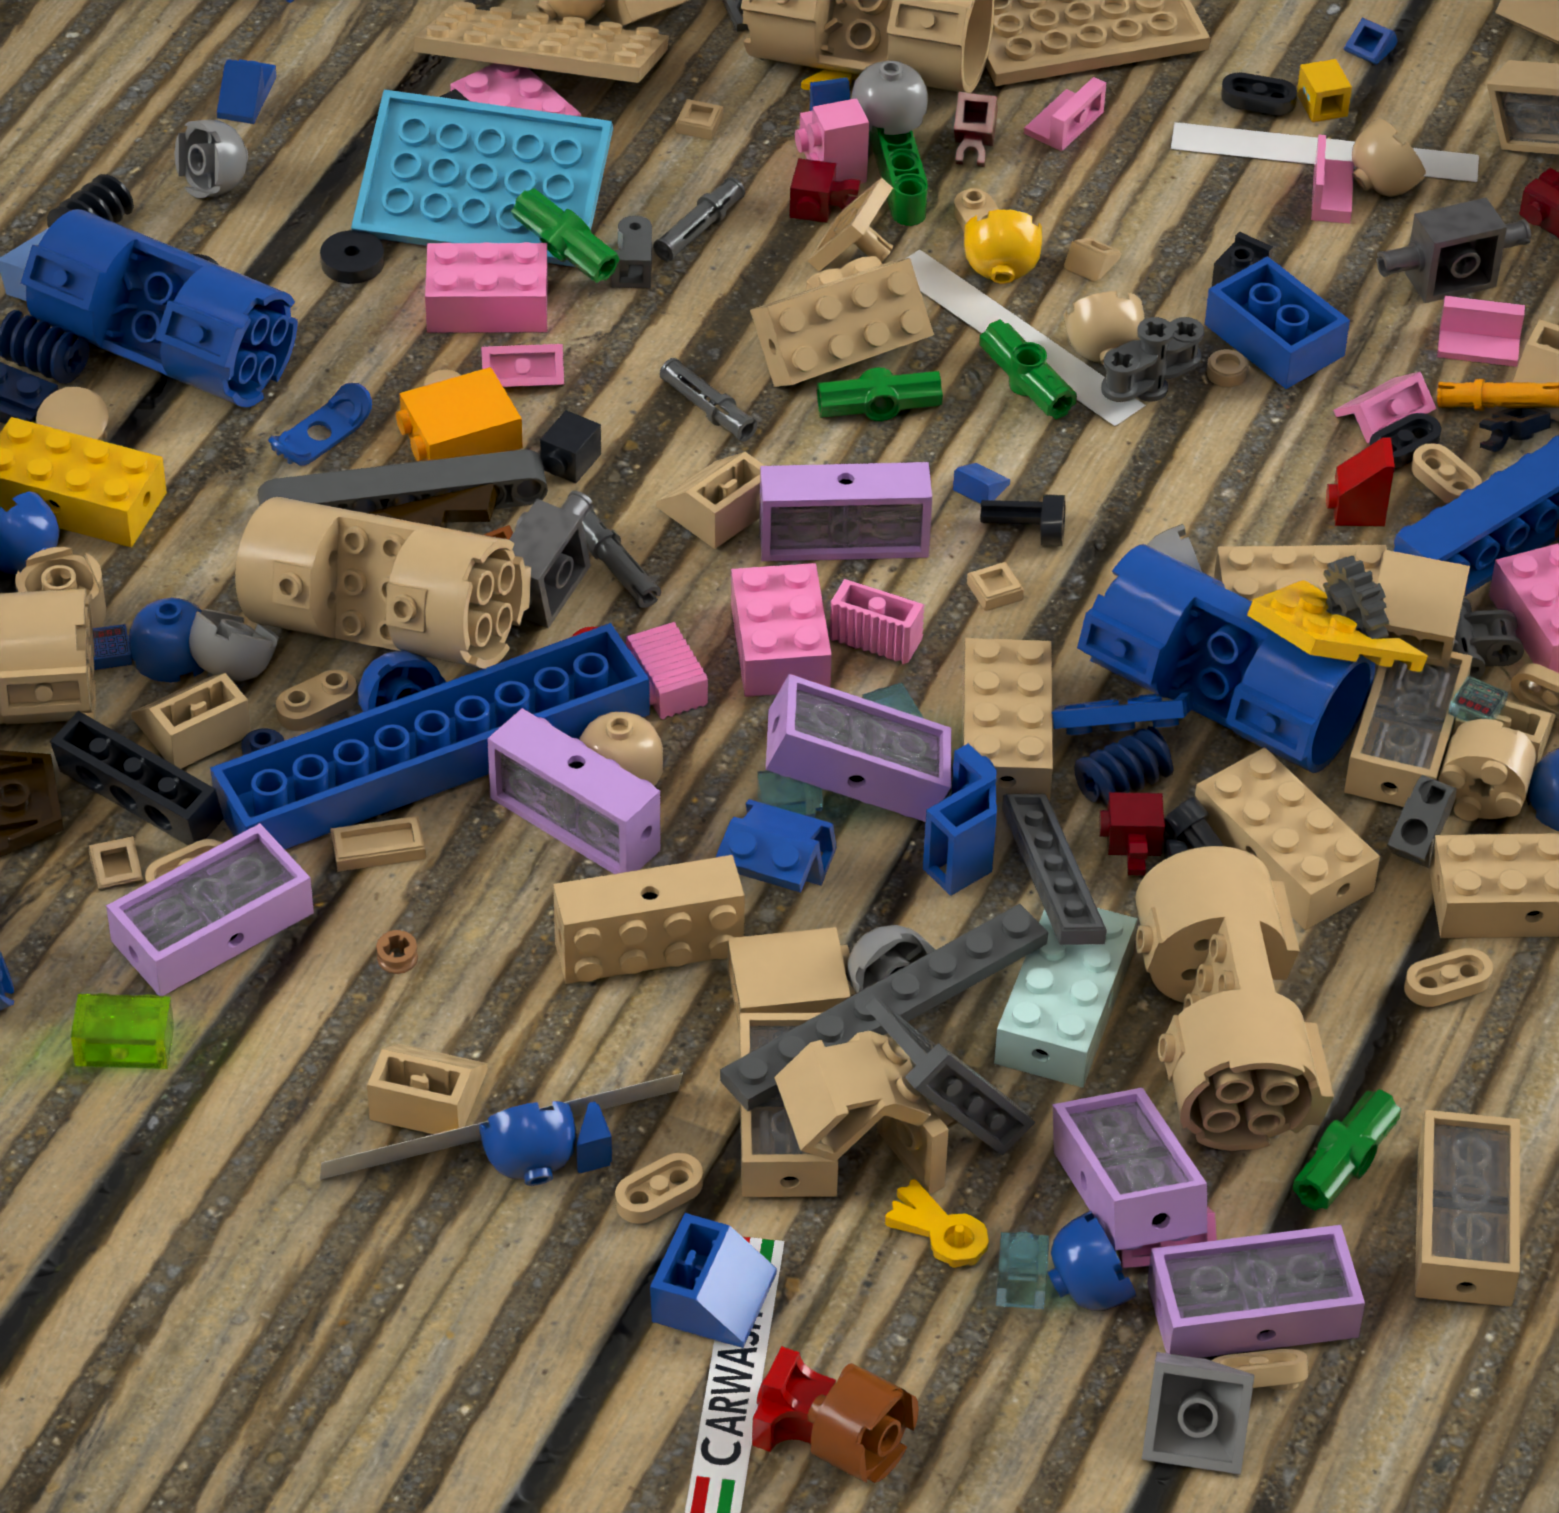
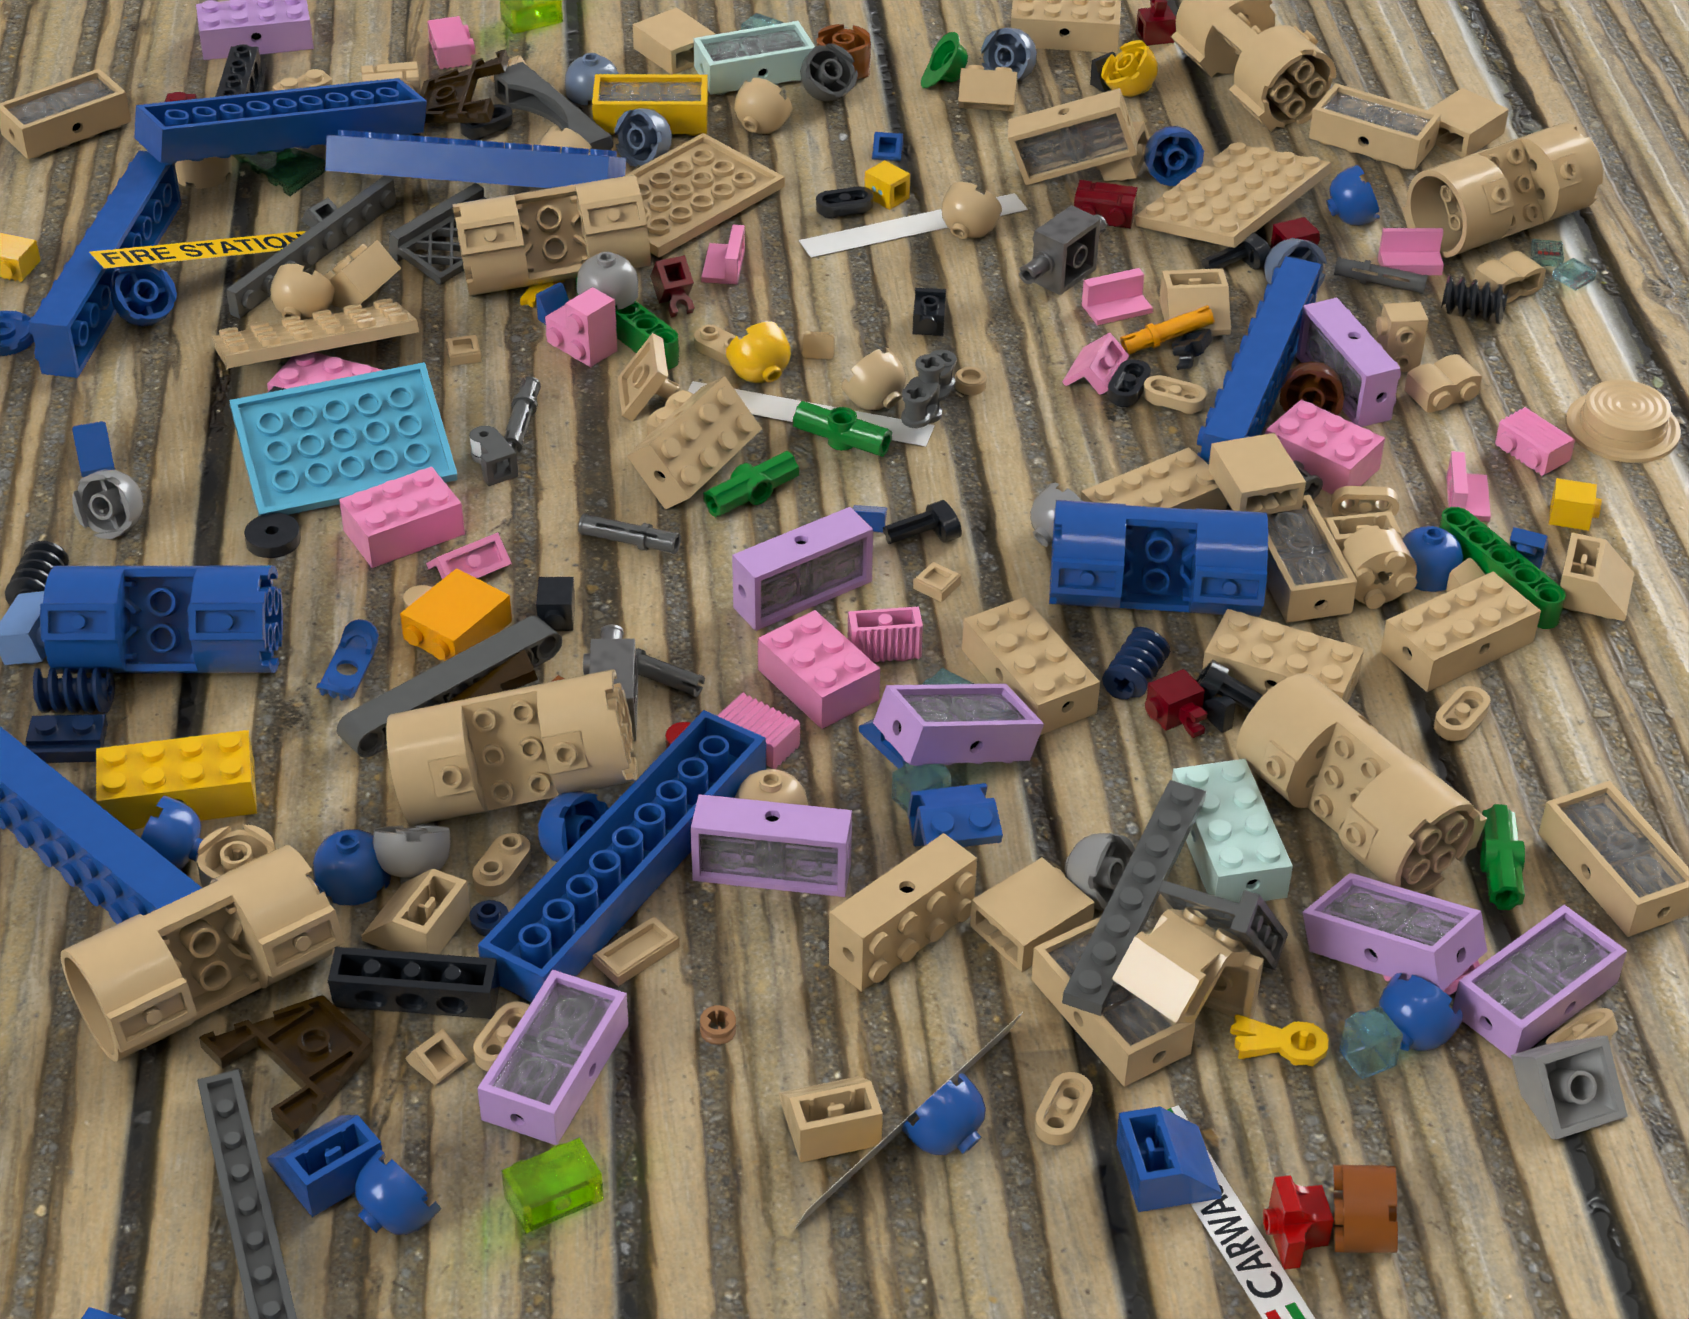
camera: 30 degrees left, 5 degrees down
tan piece [36,387,109,441] -> none
green piece [511,188,620,283] -> none
blue slope [576,1101,612,1173] -> none
tan slope [656,452,765,549] -> none
dark red brick [789,158,861,223] -> none
blue piece [923,743,997,896] -> none
dark grey tile [1002,794,1107,945] -> none
blue wing [1052,689,1195,735] -> none
blue brick [1204,256,1350,389] -> none
yellow wing [1247,580,1428,672] -> none
bright pink panel [1311,135,1354,224] -> none
dark grey gear [1323,556,1389,639] -> none
red slope [1326,438,1395,527] -> none
dark grey leg [1387,775,1457,868] -> none
clear light blue tile [1448,676,1508,722] -> none

